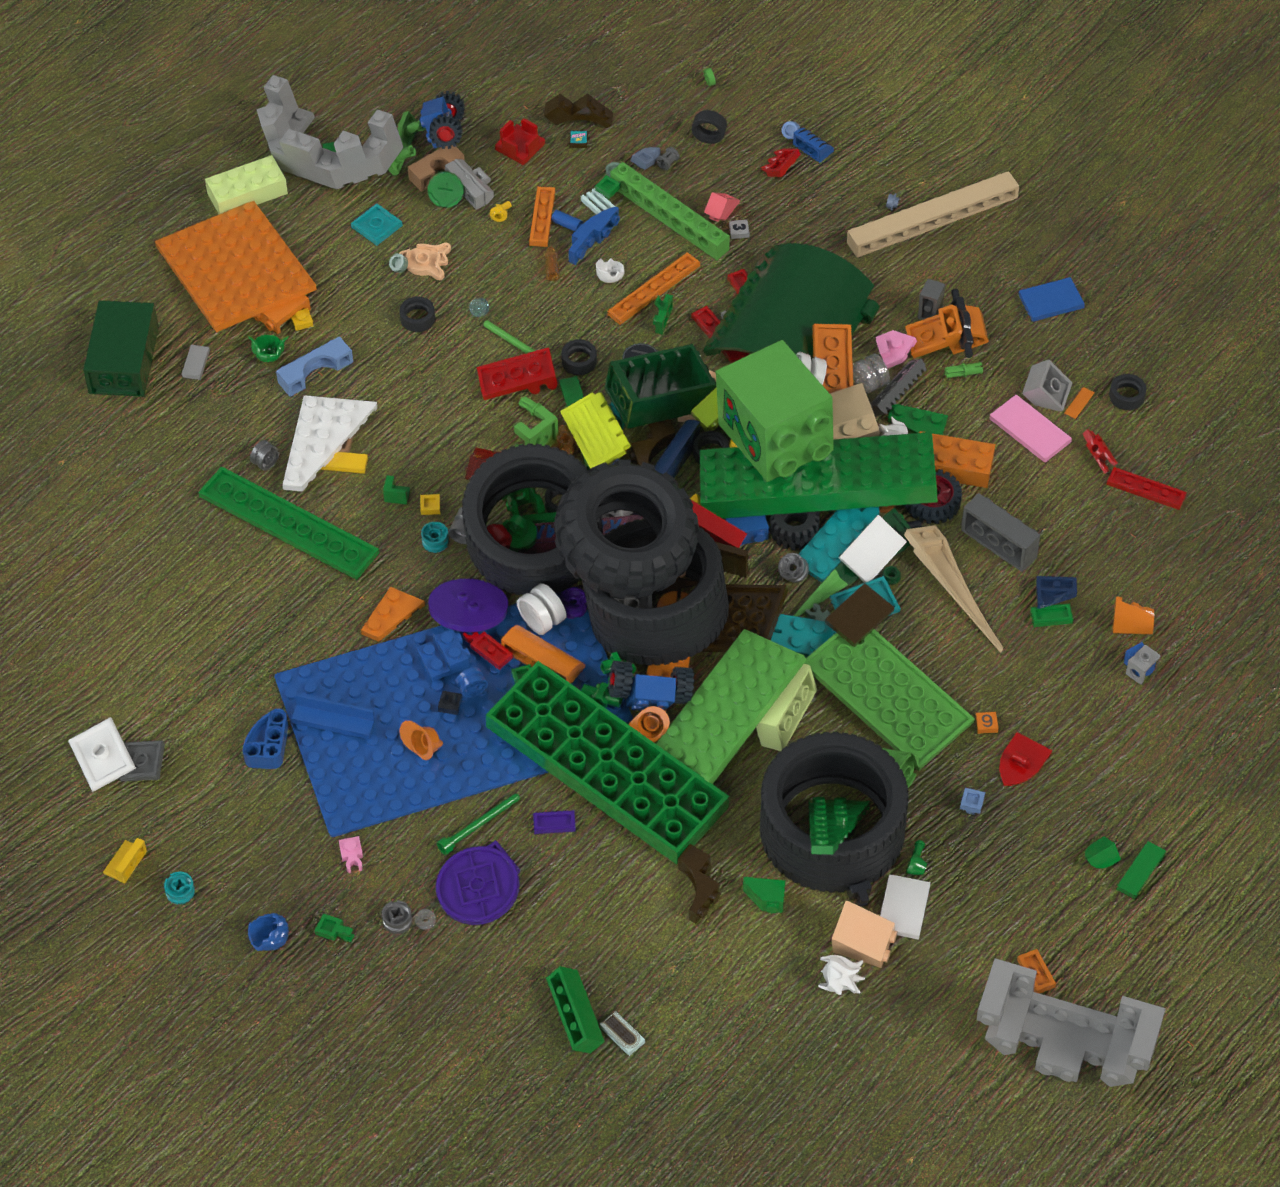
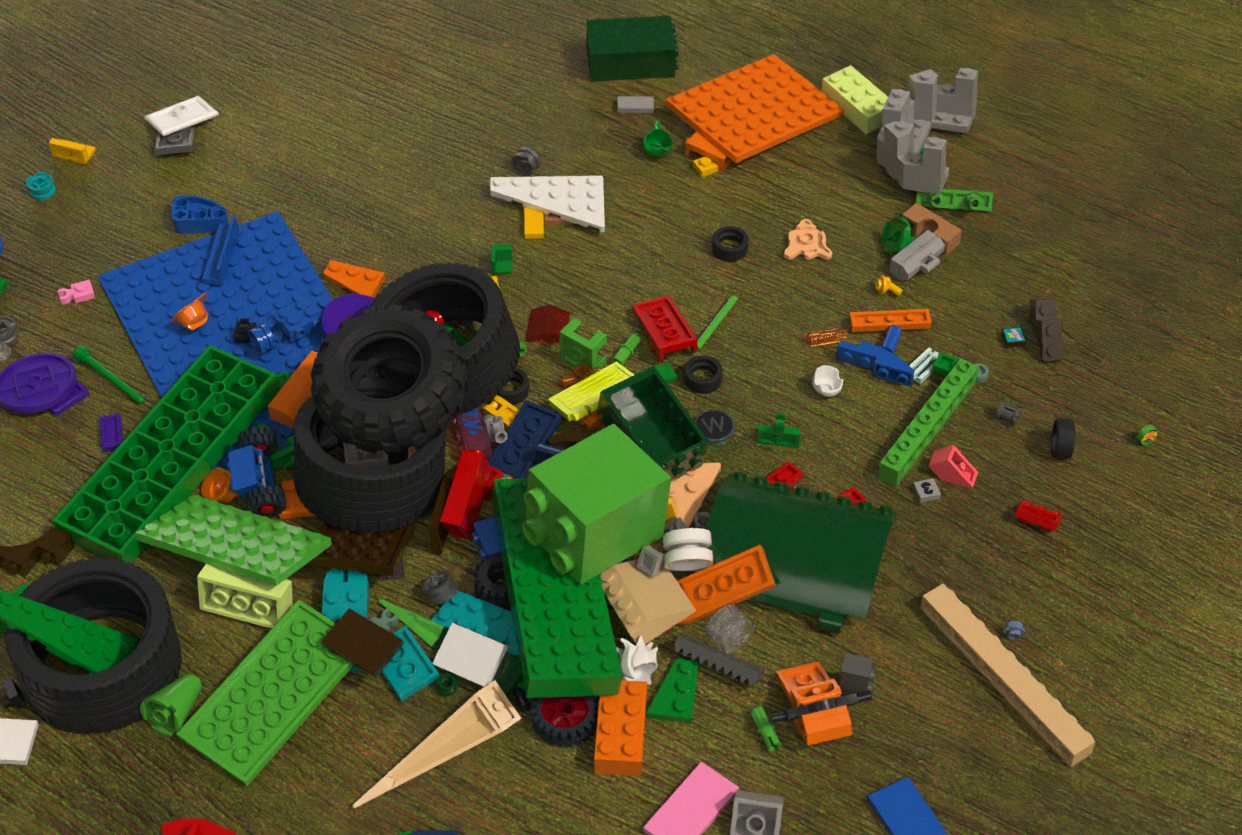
camera: 80 degrees right, 5 degrees down
green plate [198,466,379,580] -> none
medium blue arch [276,336,353,397] -> none
teal tile [351,203,403,246] -> none
sand green tile [389,253,408,273] -> none
brick [420,91,465,149] -> none
red plate [463,632,513,670] -> none
clear light blue tile [469,298,489,317] -> none
red panel [495,118,545,165] -> none
orange tile [607,252,700,325] -> none
sand blue plate [631,147,660,170] -> none
medium blue tile [782,121,800,139] -> none
blue brick [793,128,834,163] -> none
bright pink plate [876,330,917,369] -> none
green bar [905,840,927,875] -> none
medium blue tile [960,788,985,815] -> none
dark grey brick [961,493,1040,572] -> none
orange tile [975,712,998,734] -> none

